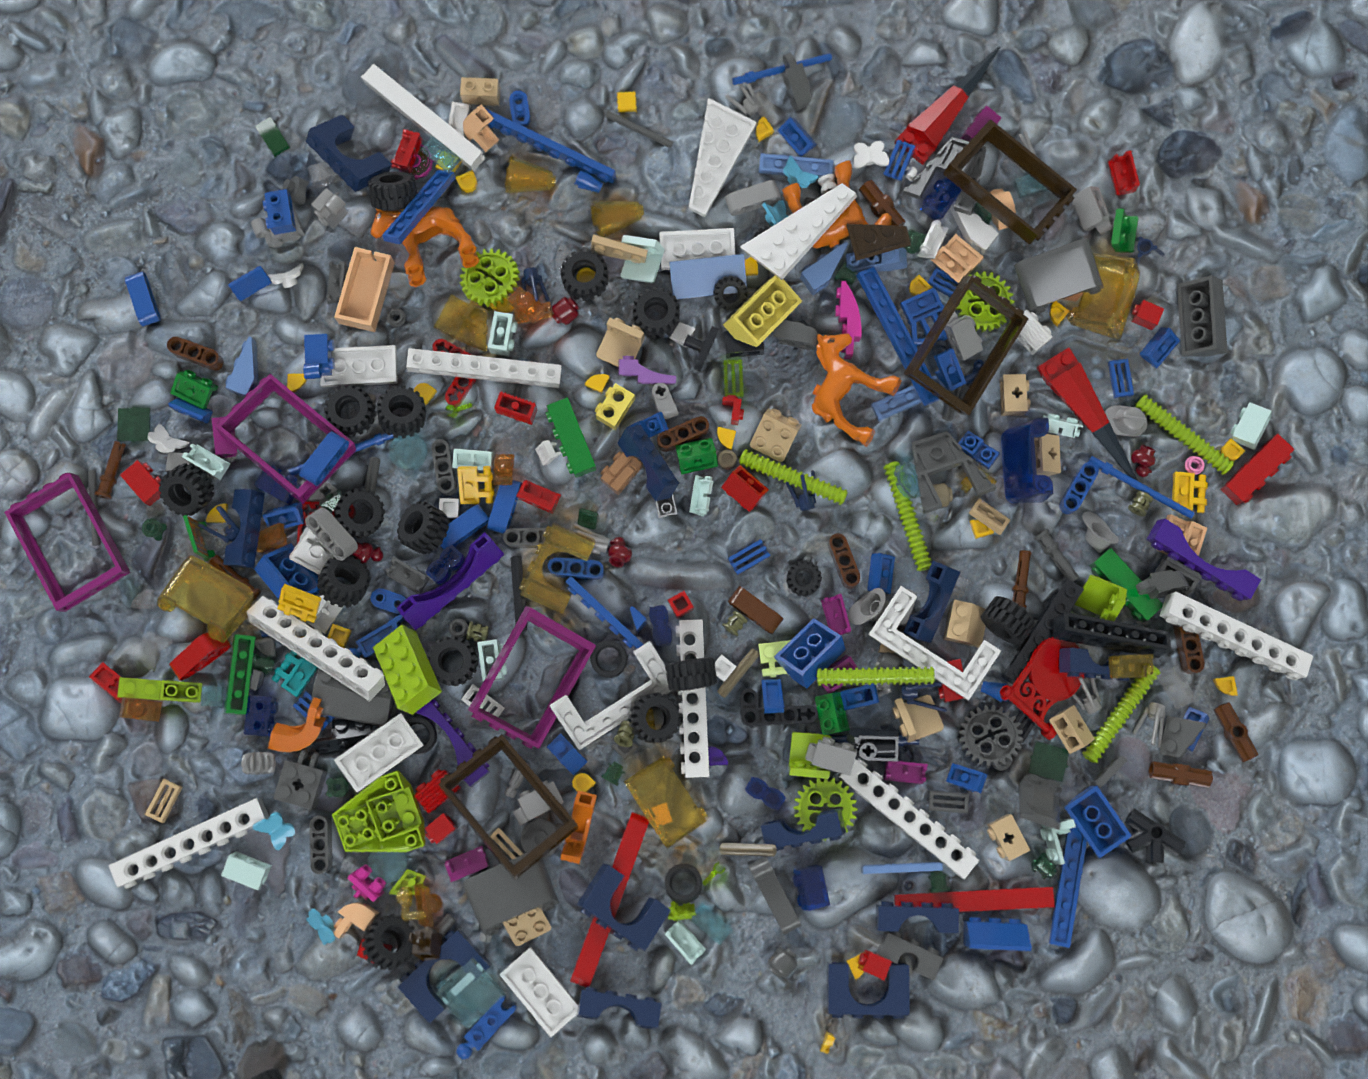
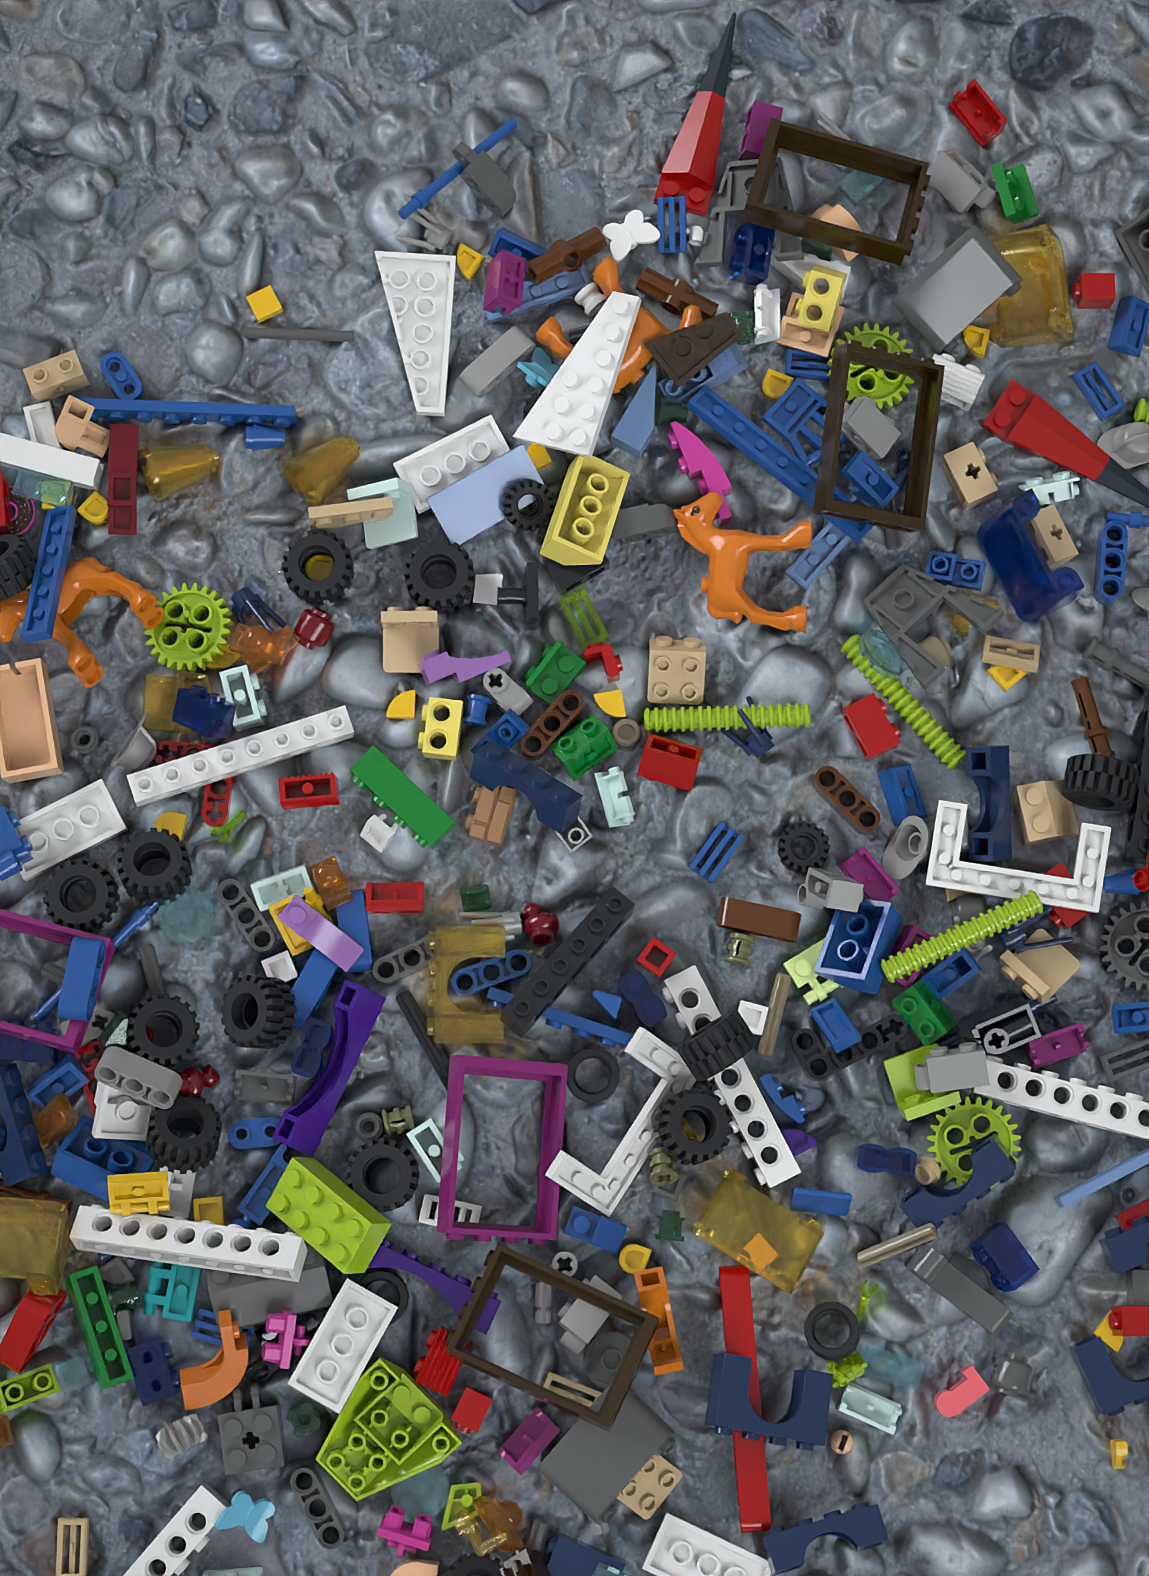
camera: 25 degrees left, 0 degrees up
medium azure animal [783,156,819,188] -> none
dark blue plant [1134,237,1165,267] -> none
none -> dark red slope [108,424,139,535]
none -> light grey piece [110,711,157,772]
none -> clear blue brick [172,684,236,738]
none -> dark pink hips [261,1309,312,1369]
none -> medium lavender slope [277,895,365,972]
none -> blue bush [462,694,491,728]
none -> magenta hinge [483,250,526,315]
none -> black brick [500,886,635,1038]
none -> green bracket [524,640,586,706]
none -> reddish brown piece [525,226,607,285]
none -> light grey bush [552,1251,578,1277]
none -> blue slope [757,1073,807,1124]
none -> blue slope [790,1187,852,1216]
none -> light yellow brick [795,265,847,332]
none -> light grey hinge [797,867,864,912]
none -> light nougat hinge [829,1429,854,1454]
none -> red brick [841,693,901,762]
none -> tan plate [913,1156,941,1185]
none -> coral leg [934,1364,990,1417]

